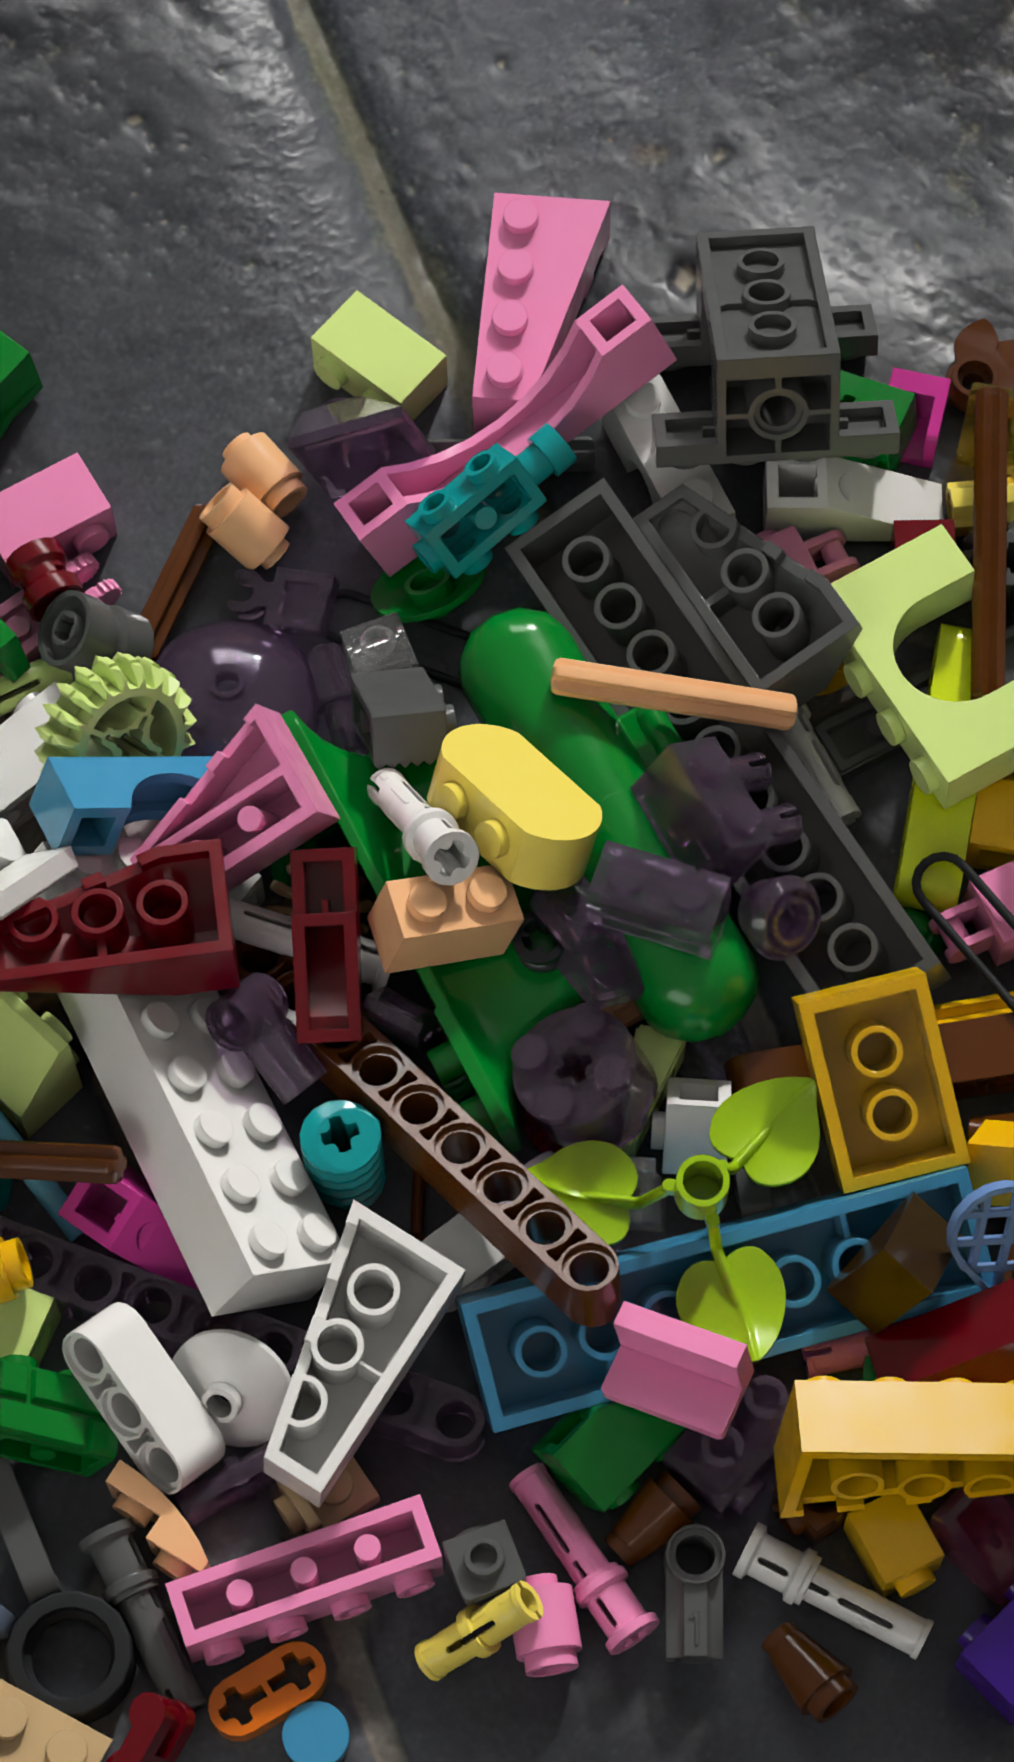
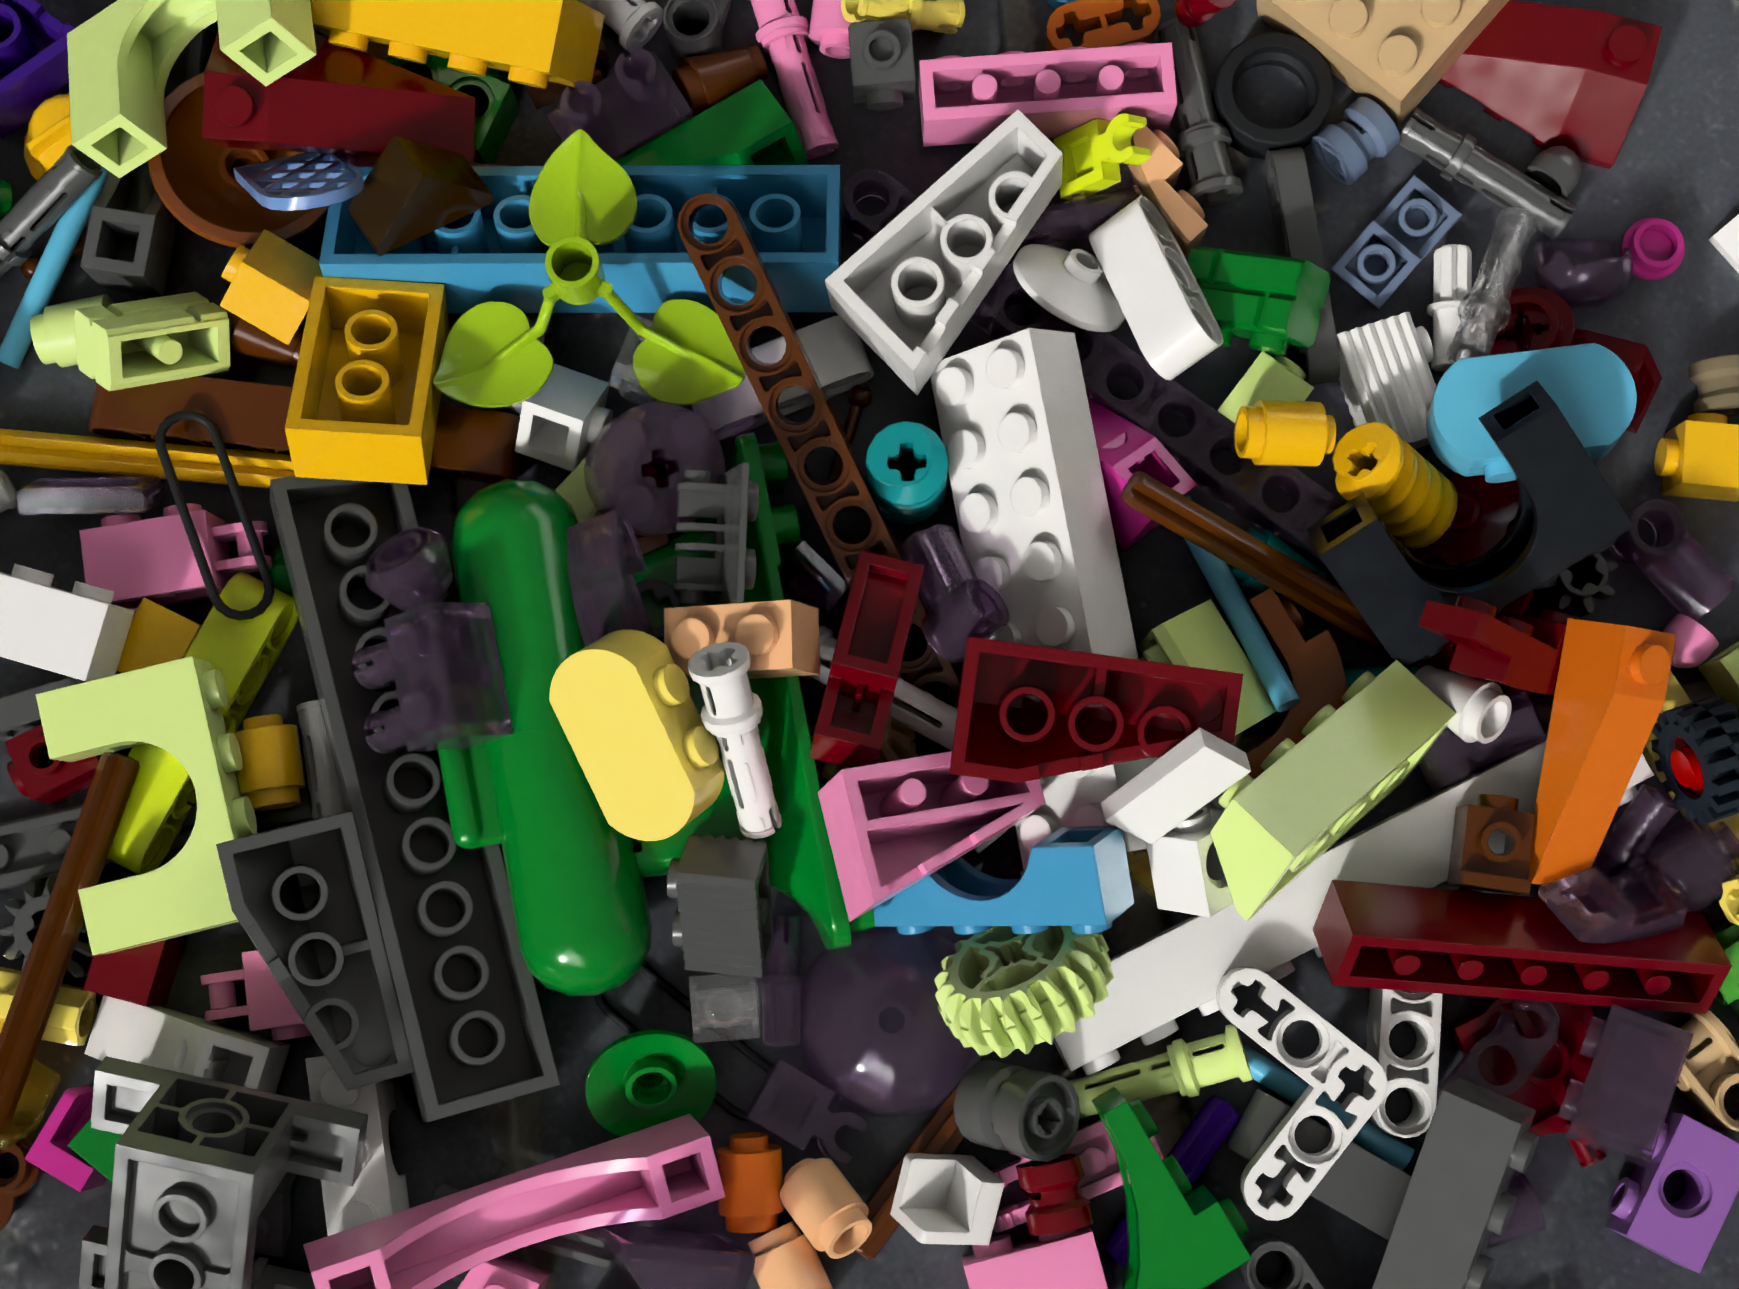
camera: 160 degrees left, 15 degrees up
teal brick [405,423,577,579] -> none
light nougat axle [550,658,798,731] -> none
clear purple brick [586,840,731,960] -> none
bright pink panel [601,1301,754,1439] -> none
none -> yellow brick [234,714,305,812]
none -> dark grey hinge [673,463,759,605]
none -> orange brick [716,1132,784,1233]
none -> white panel [890,1153,1005,1245]
none -> neon yellow plate [1053,113,1151,201]

